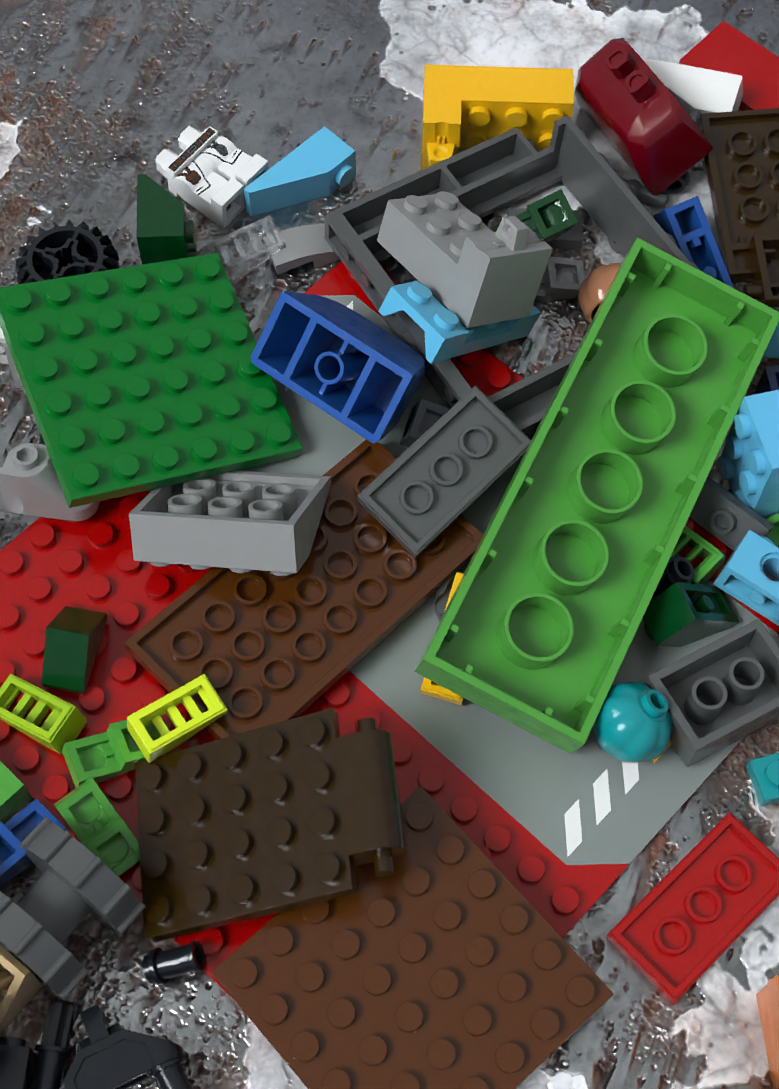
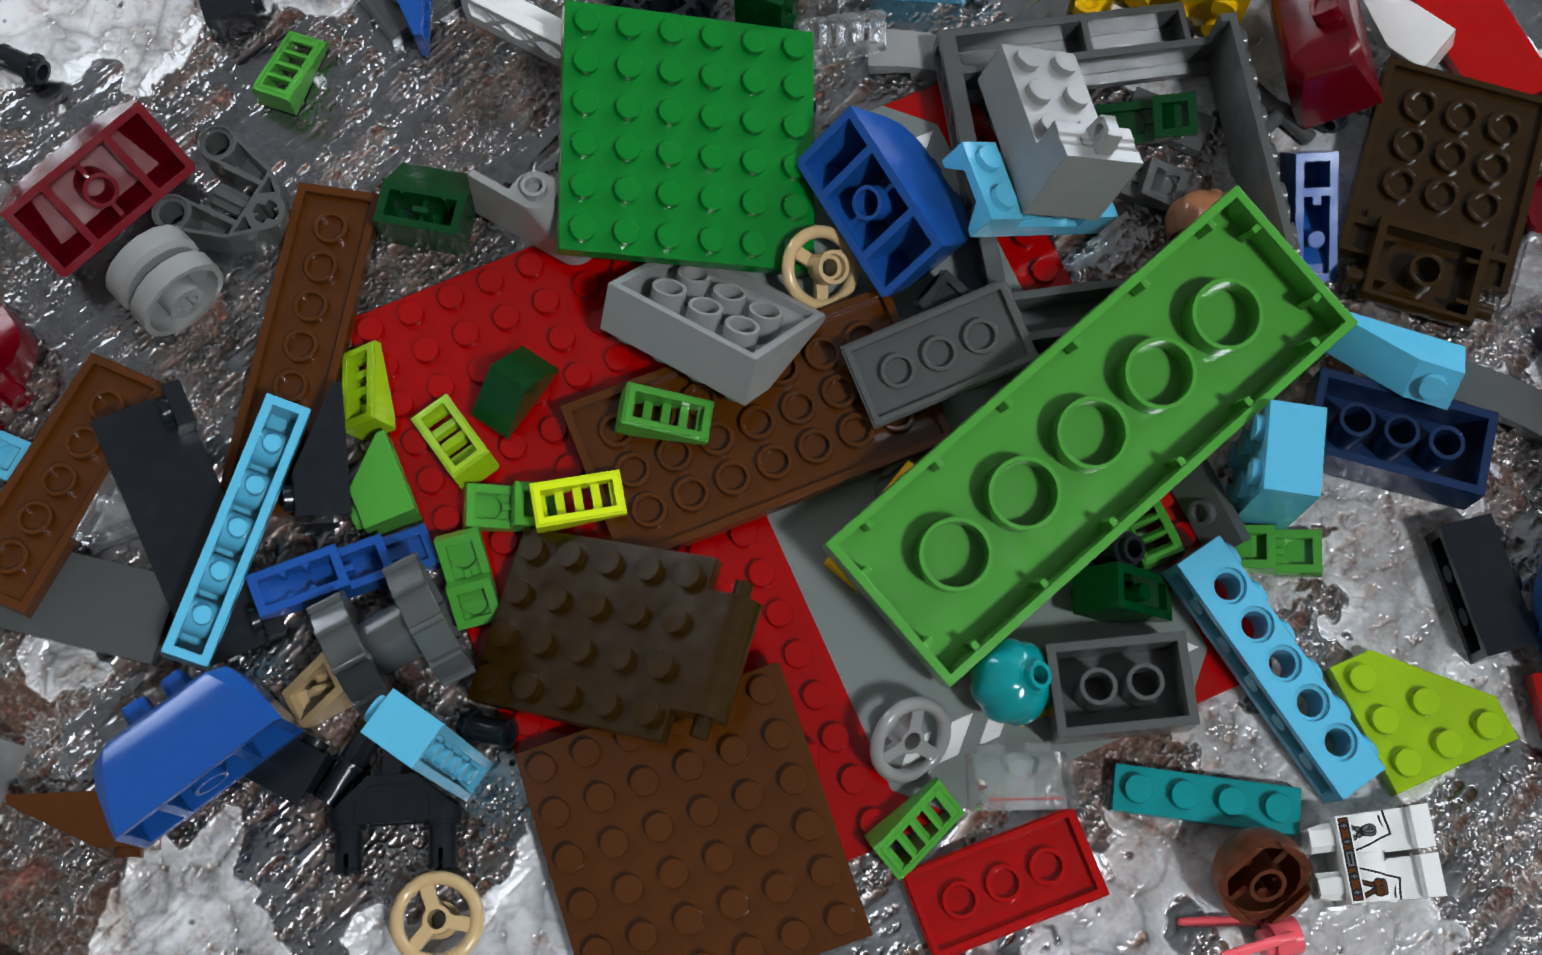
camera: 25 degrees right, 10 degrees up
none -> medium azure brick [360,688,494,802]
none -> bright green slope [615,381,714,445]
none -> tan piece [782,225,859,310]
none -> bright green slope [864,777,965,881]
none -> light grey piece [870,696,951,783]
none -> clear slope [965,743,1078,811]

